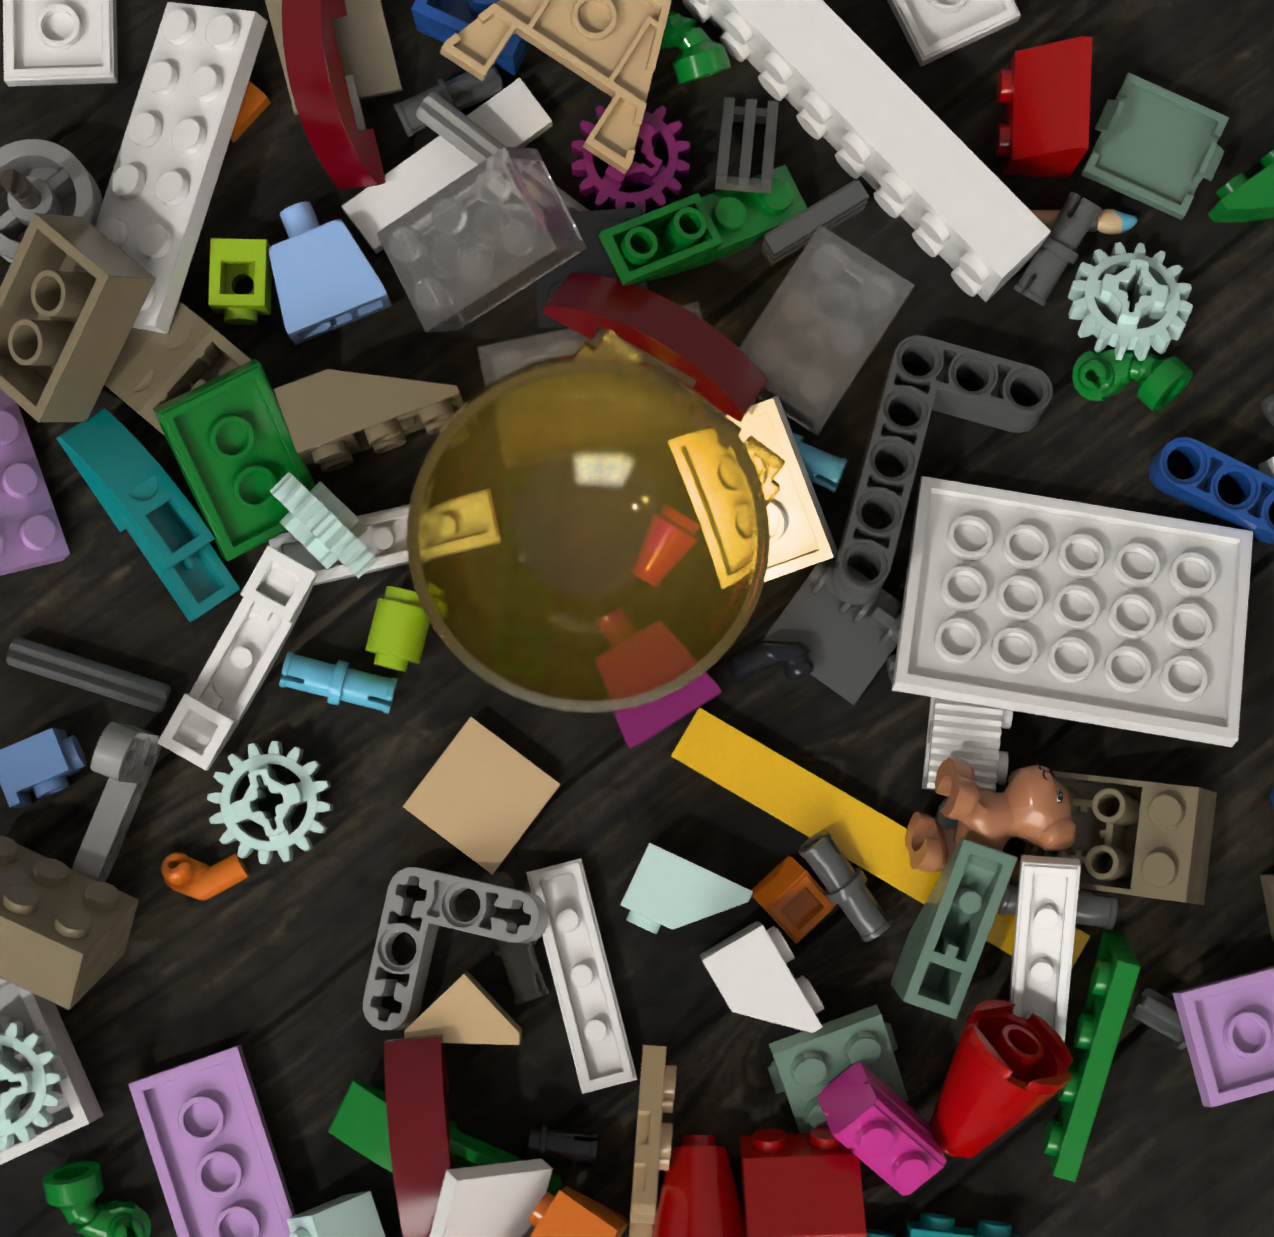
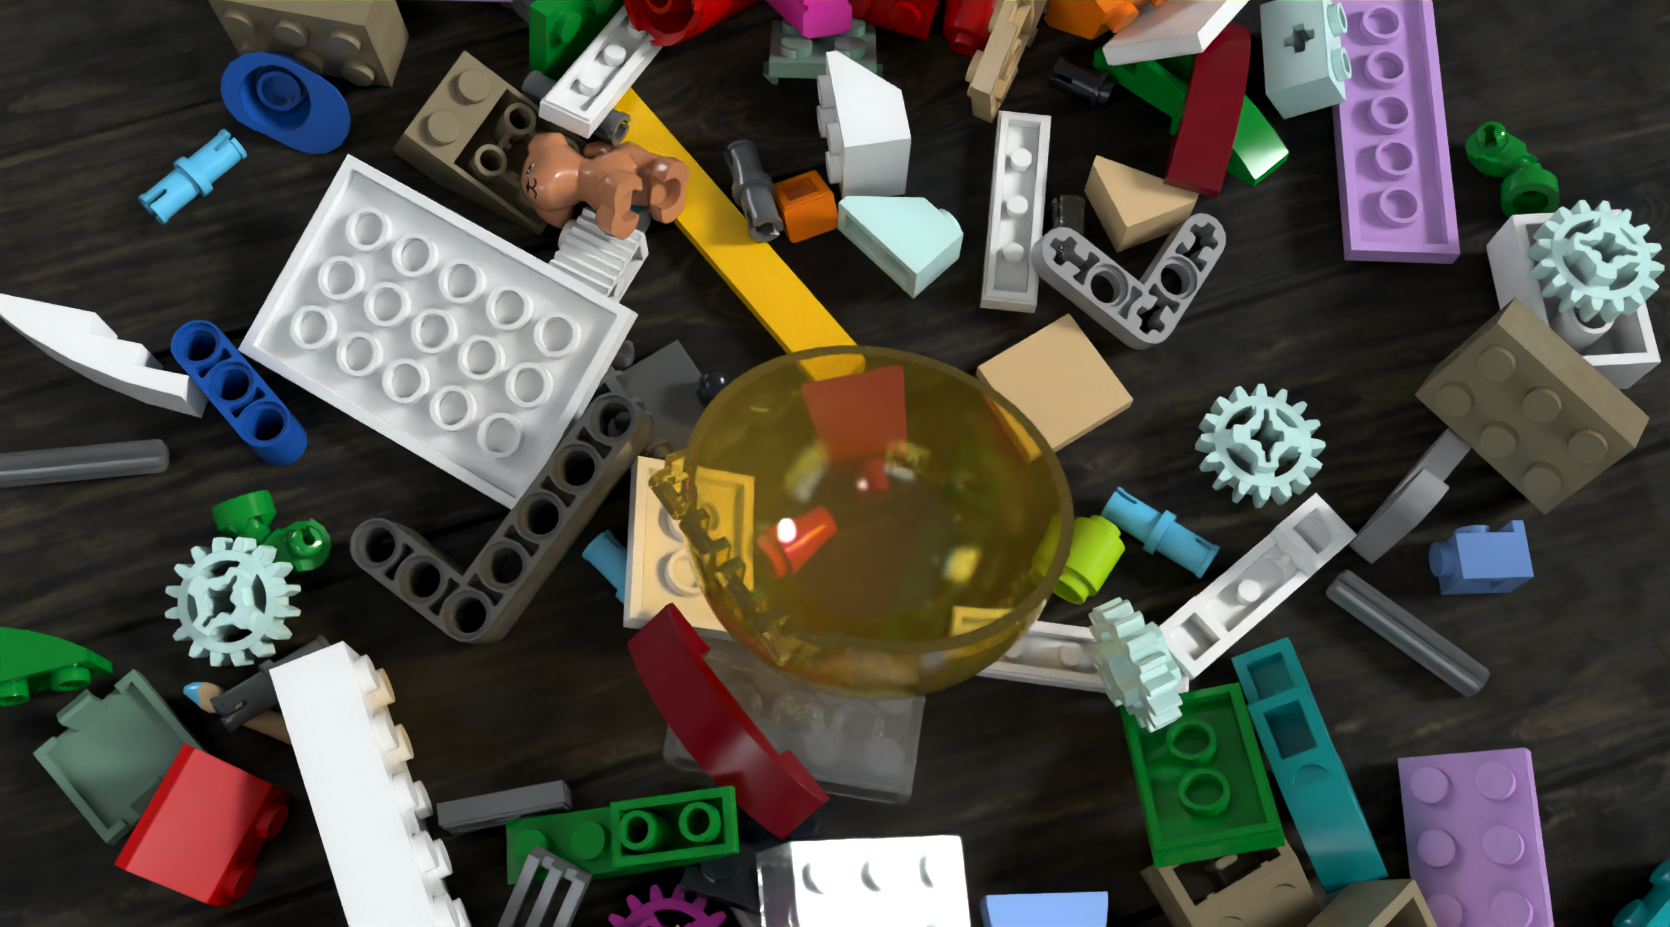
camera: 160 degrees left, 15 degrees down
orange arm [161,852,250,901] -> none
dark tan slope [274,369,467,473] -> none
clear brick [739,225,915,436] -> none
sand green slope [890,837,1017,1019] -> none

